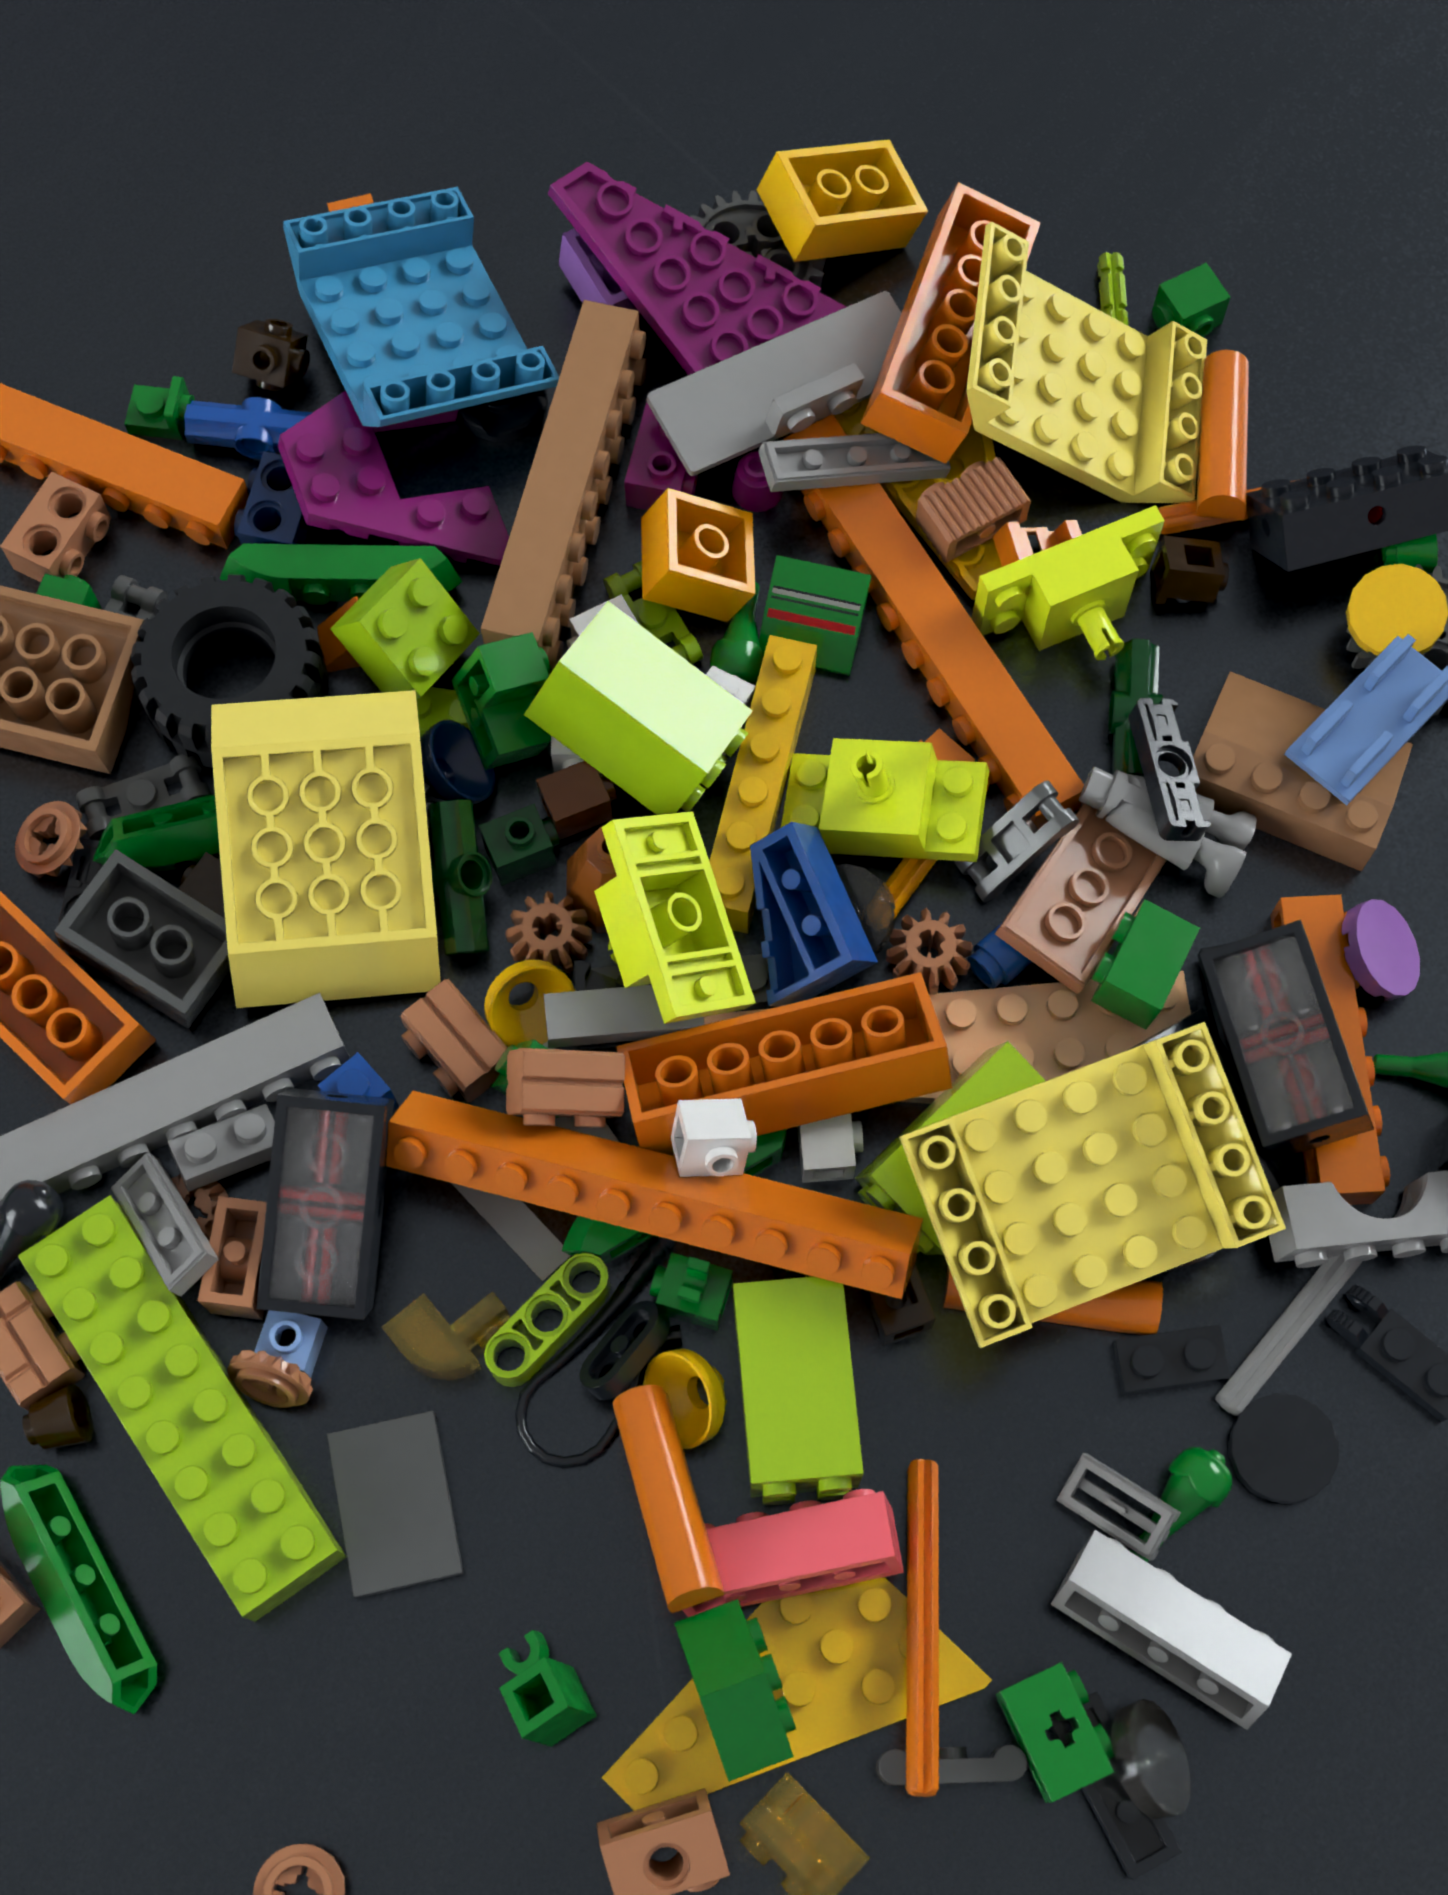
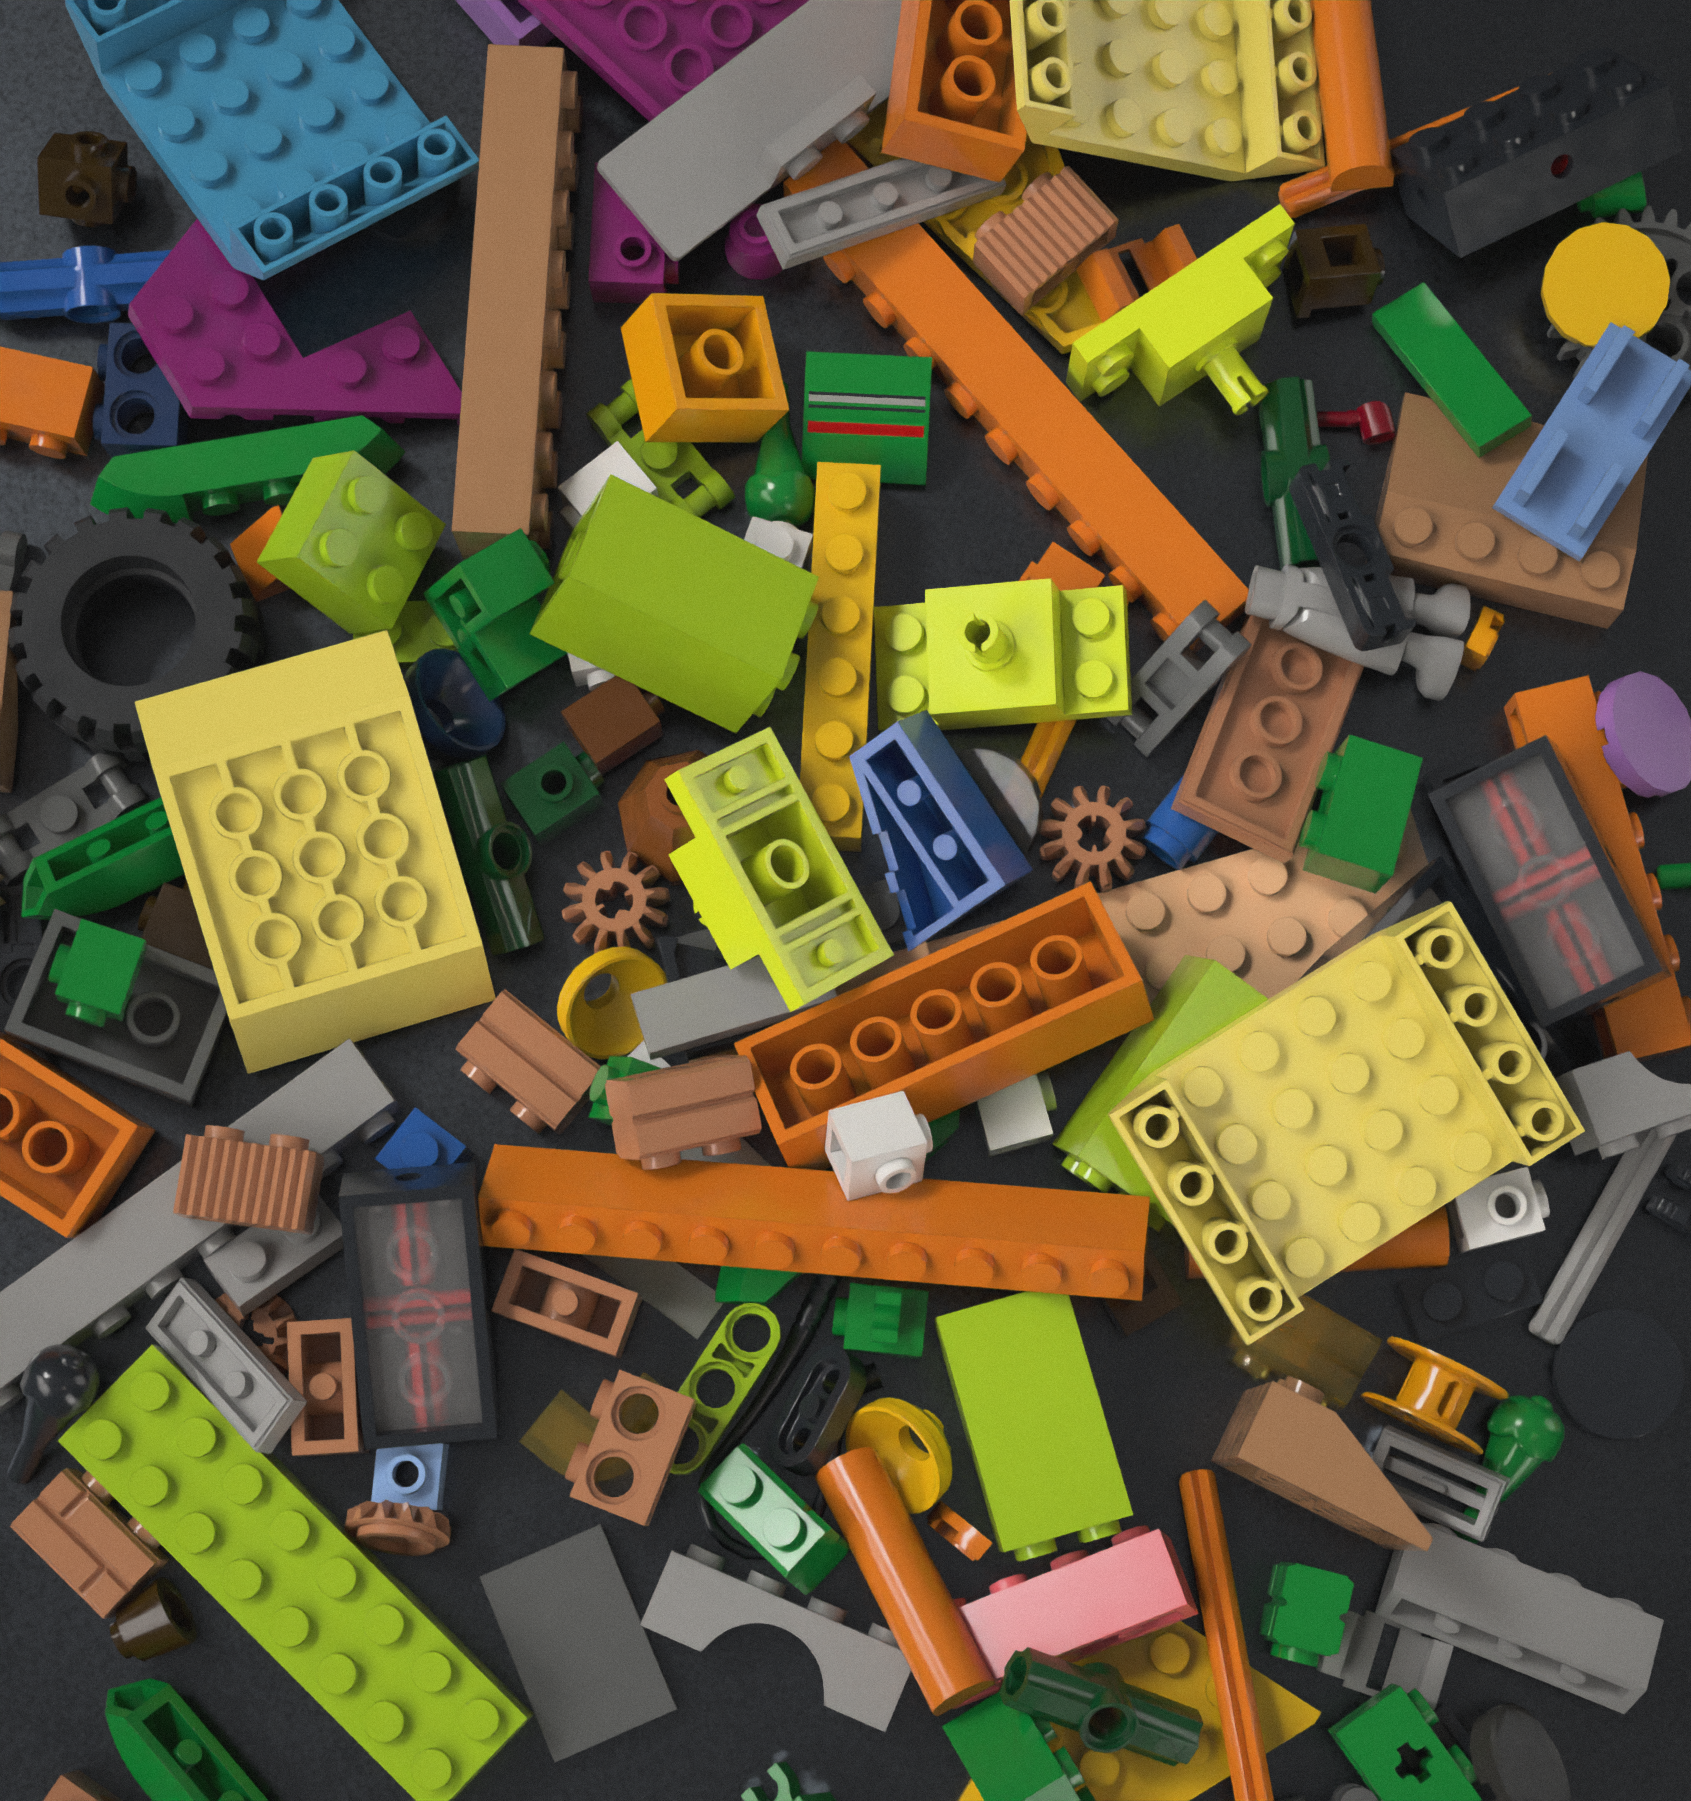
camera: 10 degrees left, 10 degrees up
none -> green brick [48,919,148,1027]
none -> nougat brick [173,1125,324,1235]
none -> nougat brick [491,1249,643,1359]
none -> nougat brick [565,1370,698,1526]
none -> light grey arch [640,1543,911,1732]
none -> brick [698,1443,850,1595]
none -> orange tile [926,1501,992,1561]
none -> dark green piece [999,1647,1203,1767]
none -> medium nougat slope [1211,1376,1433,1551]
none -> clear yellow brick [1225,1294,1383,1411]
none -> green brick [1258,1562,1354,1667]
none -> dark red hand [1316,401,1395,445]
none -> light grey piece [1316,1610,1454,1710]
none -> light orange piece [1360,1336,1509,1455]
none -> green tile [1372,282,1532,458]
none -> white brick [1445,1167,1550,1254]
none -> light orange tile [1460,605,1505,671]

